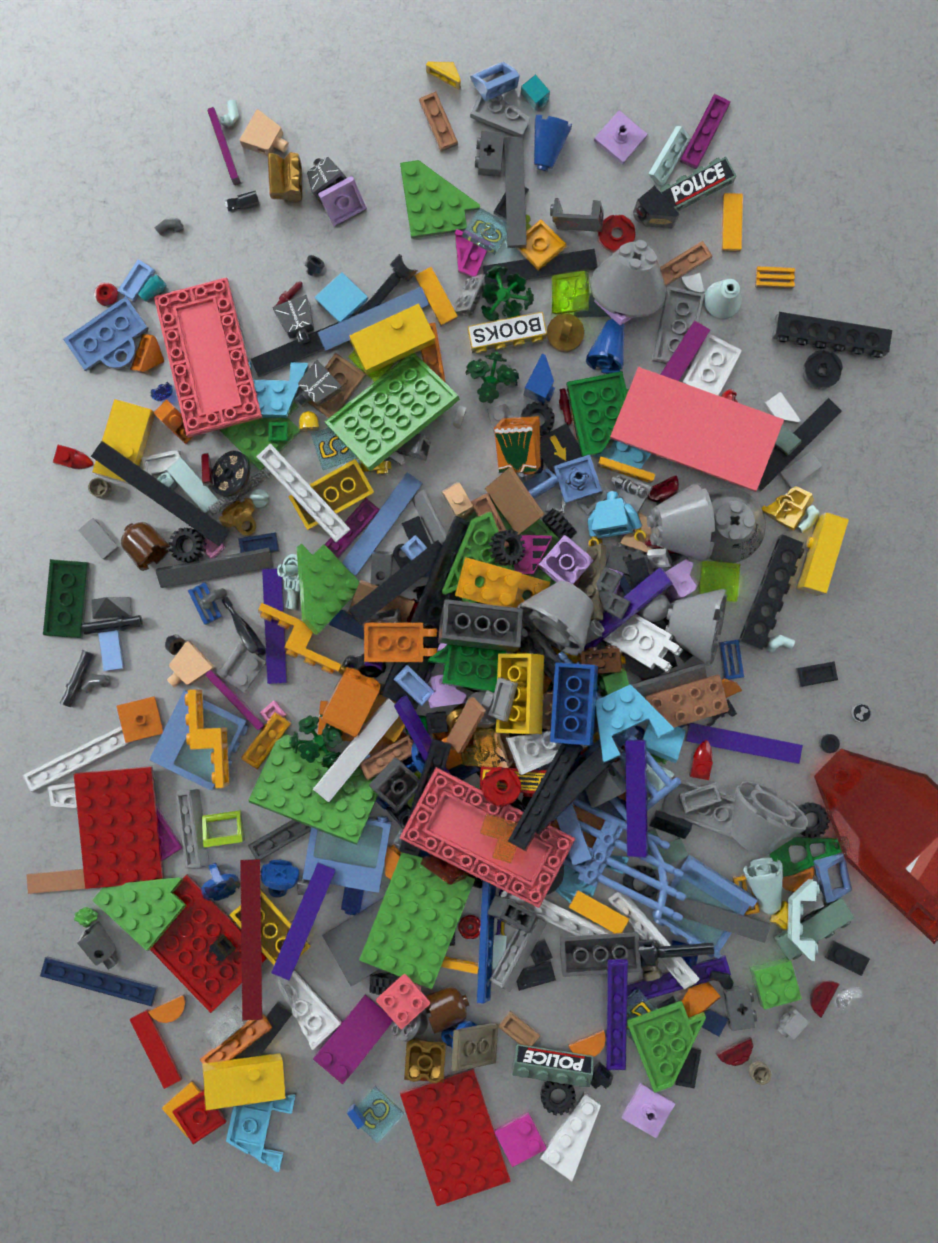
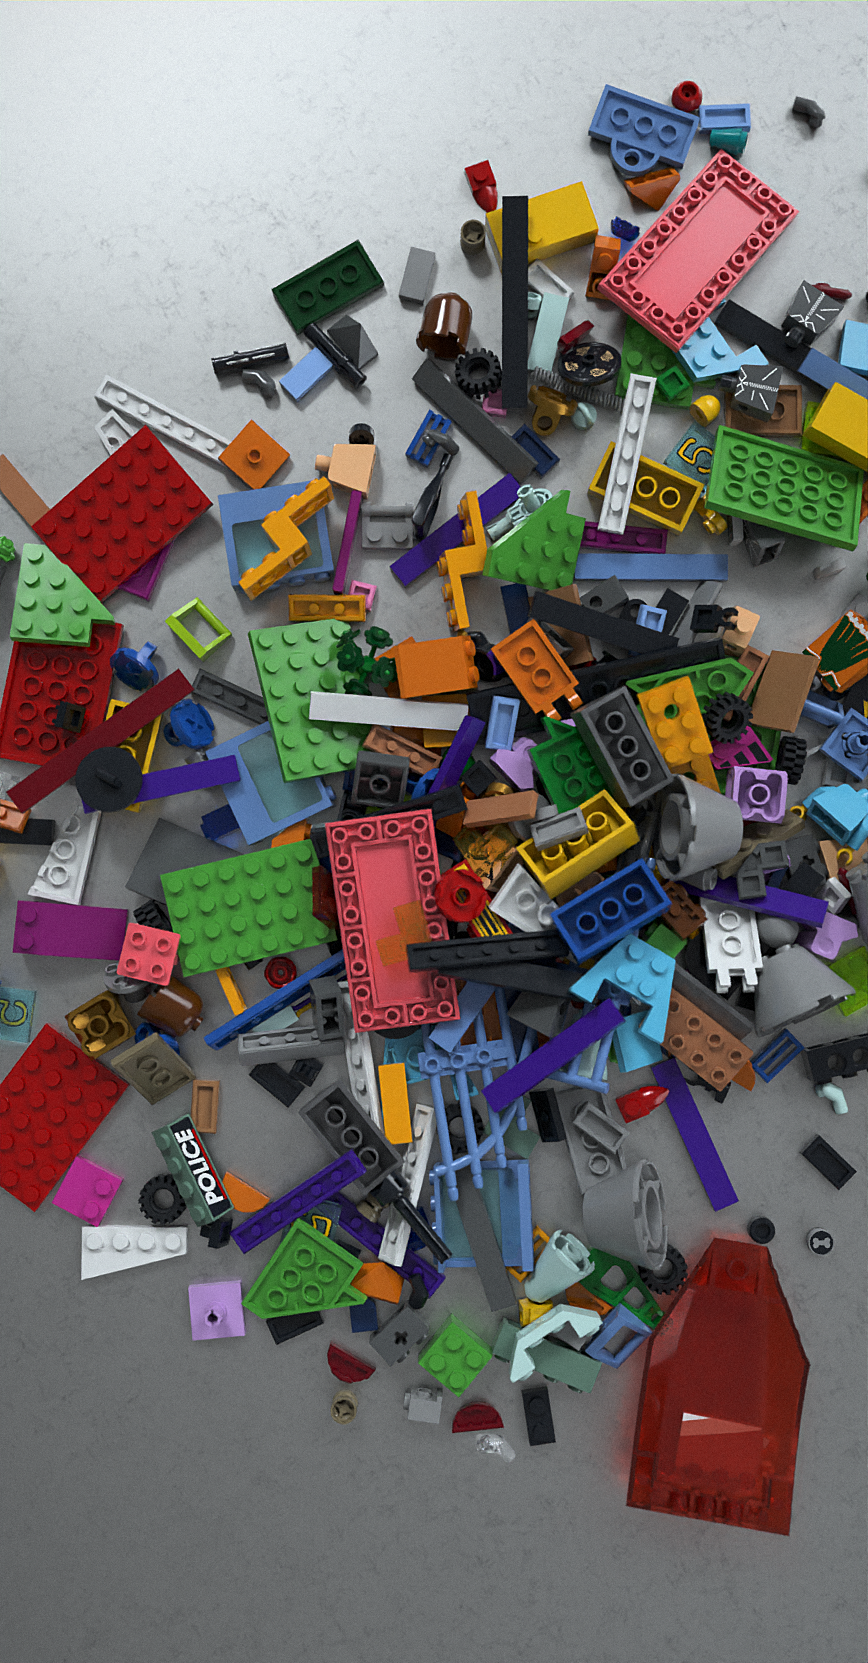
camera: 55 degrees right, 0 degrees up
light grey slope [175,789,209,869] -> none
none -> black shield [75,747,143,813]
none -> black plate [690,605,739,633]

